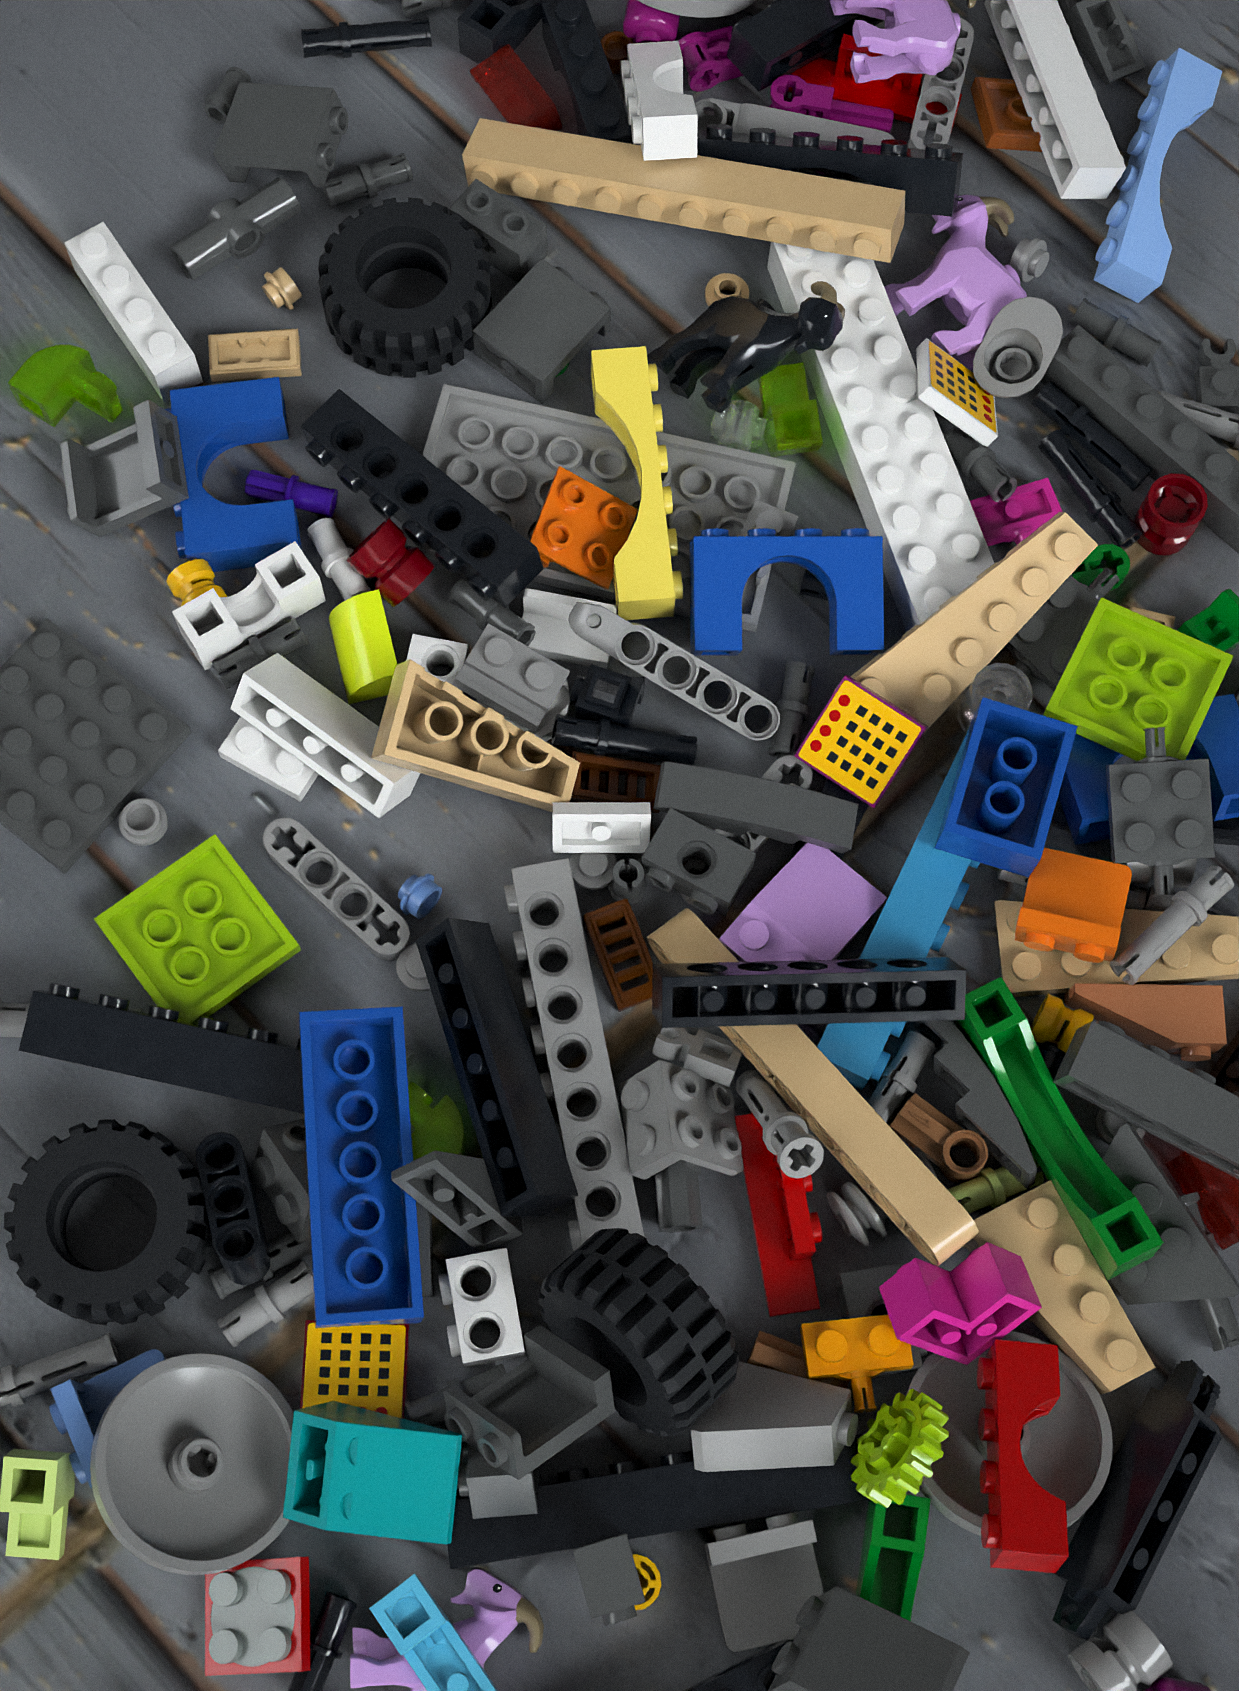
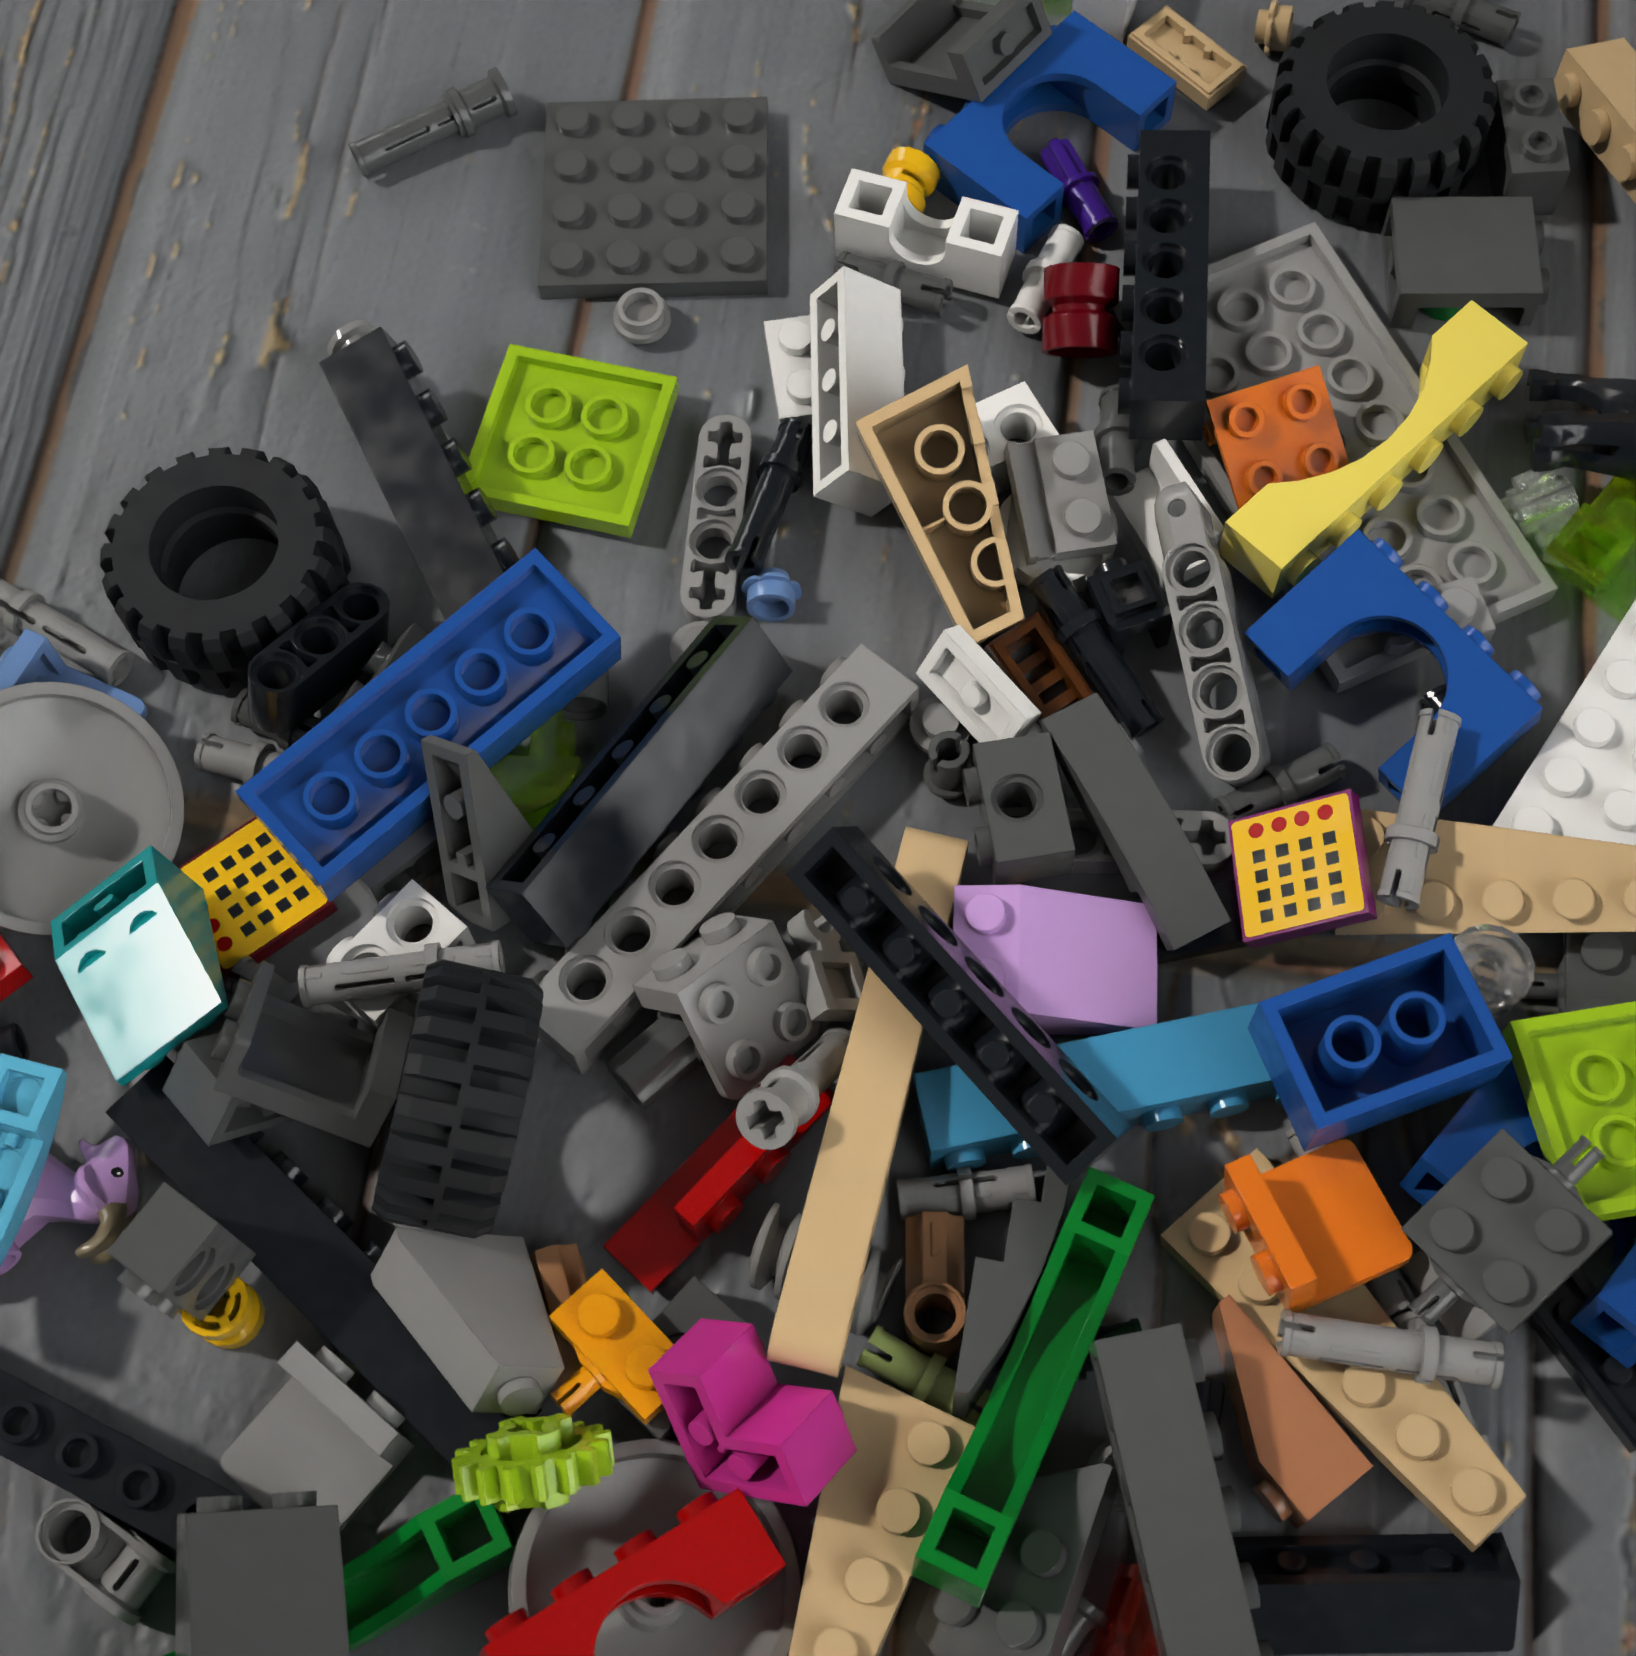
camera: 60 degrees right, 5 degrees down
neon yellow brick [328,589,398,704] -> none
reddish brown slope [582,898,653,1012] -> none
yellow wheel [1030,993,1094,1053] -> none
none -> light grey pin [298,940,505,1008]
none -> black pin [725,417,812,577]
none -> light grey pin [1376,708,1462,909]

